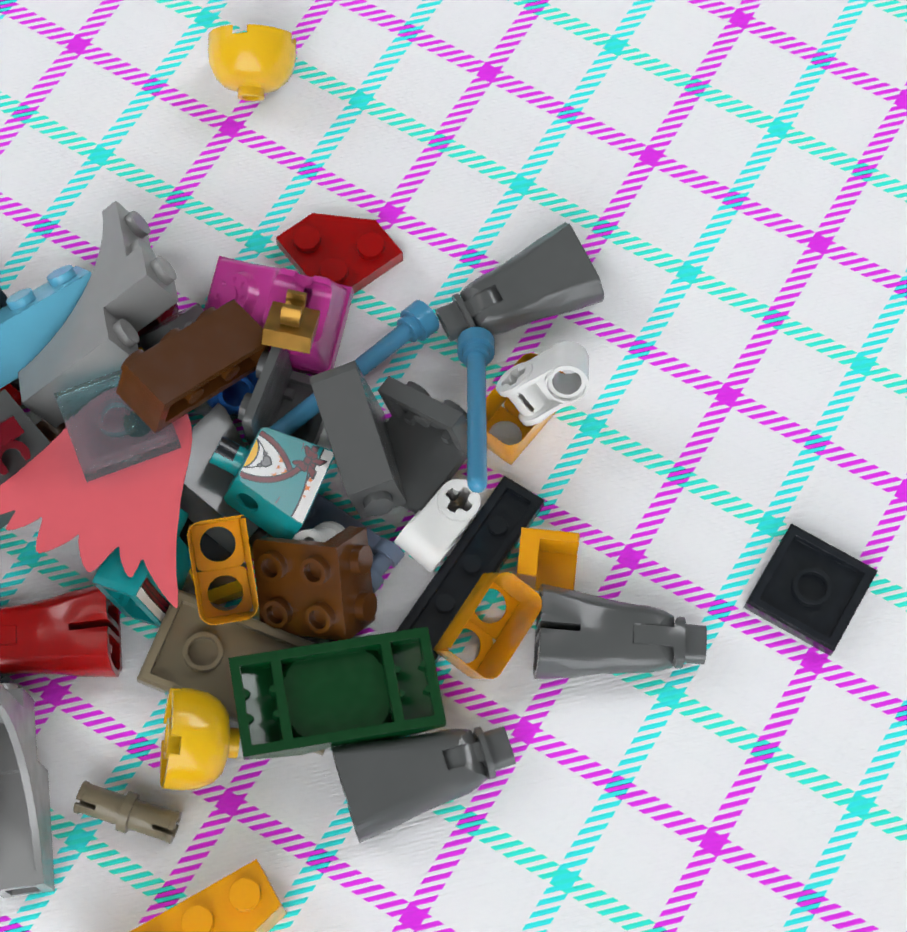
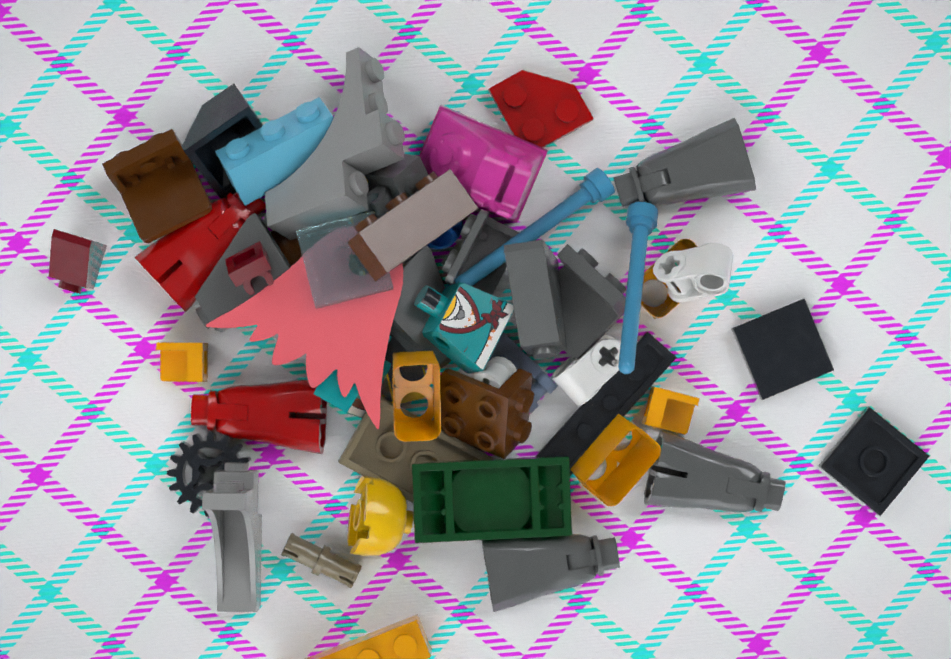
camera: 10 degrees right, 20 degrees up
pearl gold tile [261,289,320,354] -> none
none -> black tile [731,299,834,400]

